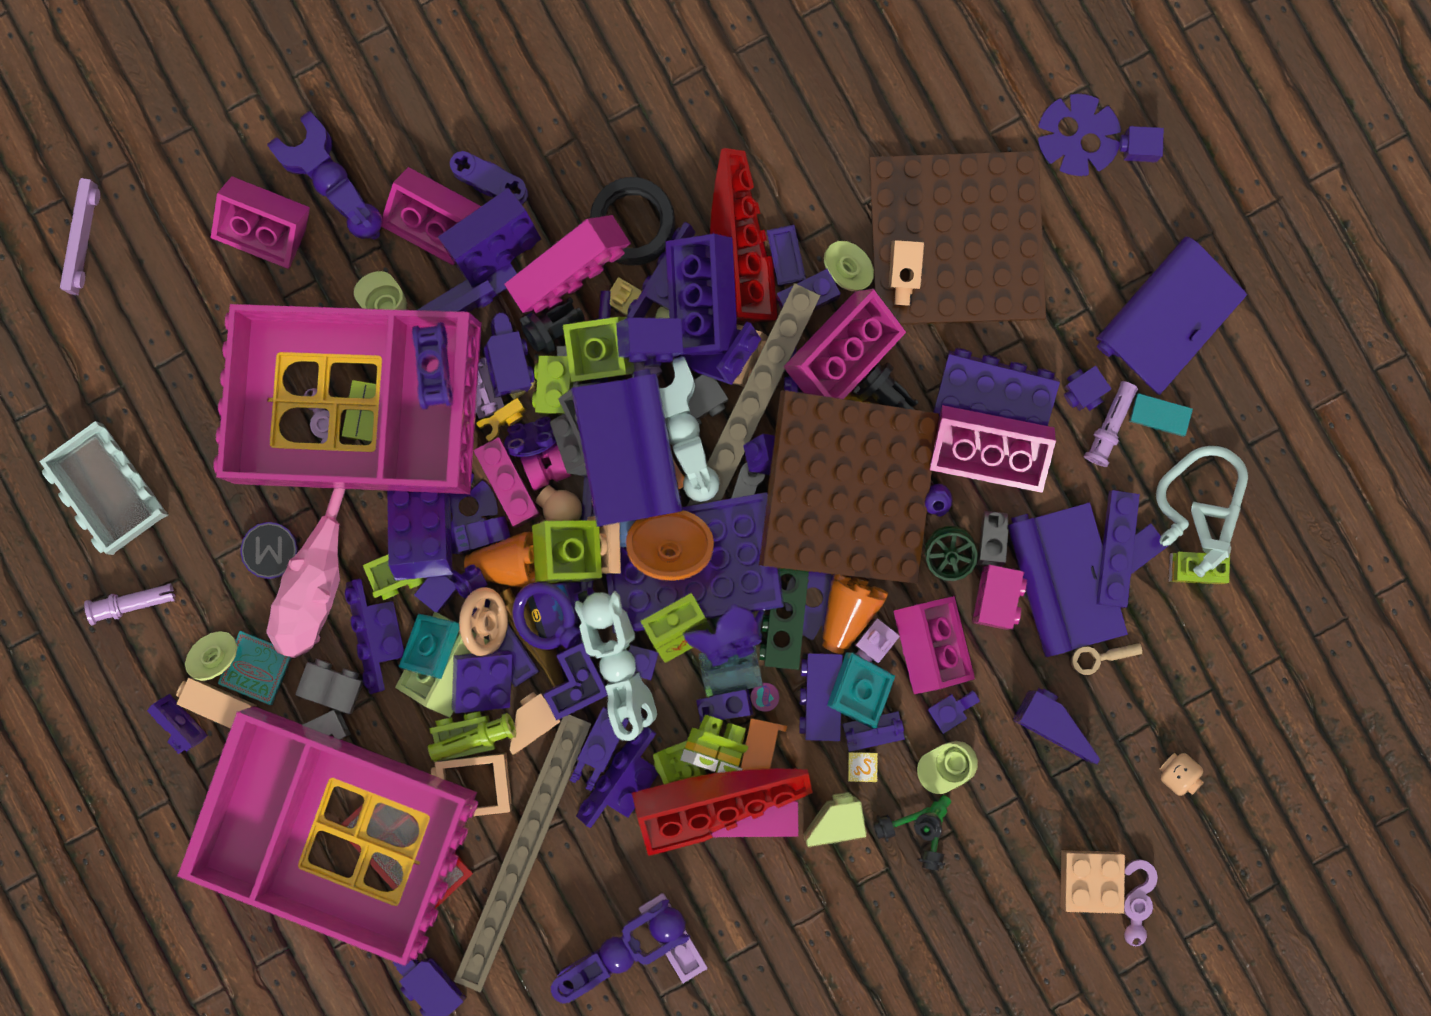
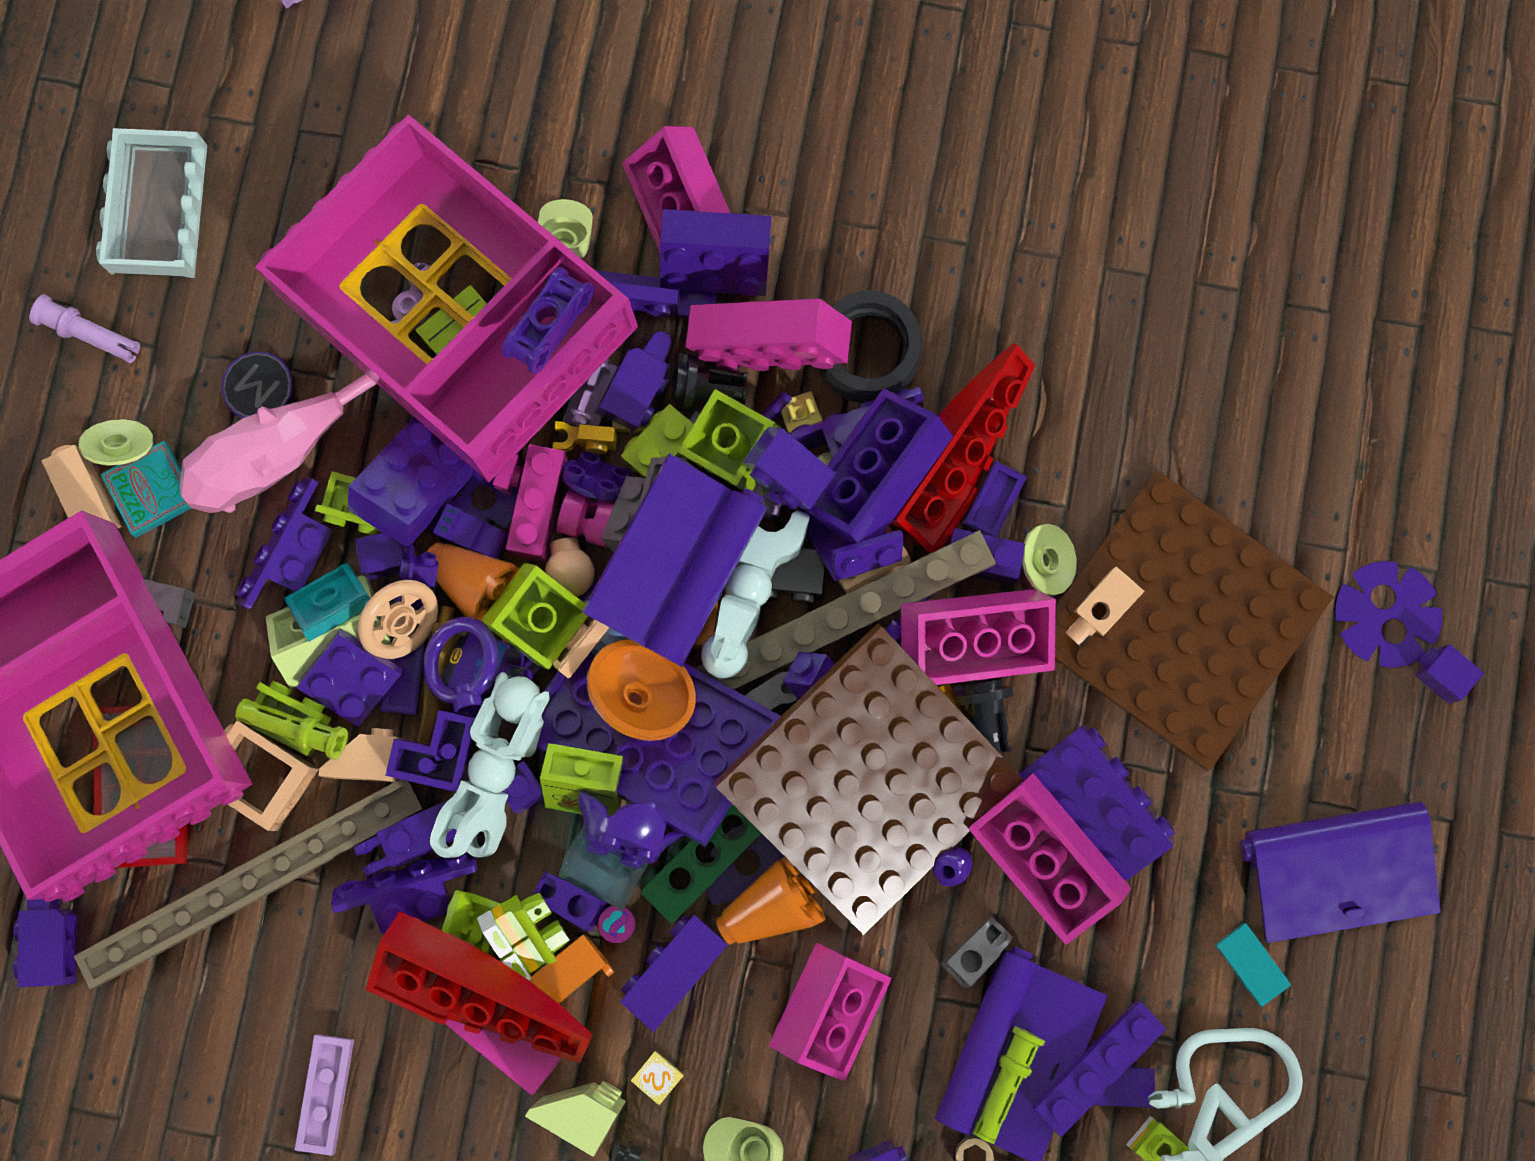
camera: 40 degrees right, 5 degrees down
dark purple hinge [147,694,208,754] -> none
dark pink slope [211,176,310,269] -> none
dark purple piece [267,111,382,239] -> none
flat silver brick [295,659,363,714] -> none
dark purple piece [450,151,528,205] -> none
dark purple piece [551,899,691,1003] -> none
teal tile [827,652,895,728] -> none
dark purple hinge [843,711,905,752] -> none
lavender brick [854,618,900,663] -> none
dark green wheel [925,526,978,581] -> none
dark purple plate [928,691,980,734] -> none
dark pink brick [972,565,1027,630] -> none
dark purple brick [1063,366,1112,411] -> none
lavender pin [1084,381,1138,467] -> none
none -> dark pink plate [493,454,524,496]
none -> lime pin [972,1026,1045,1144]

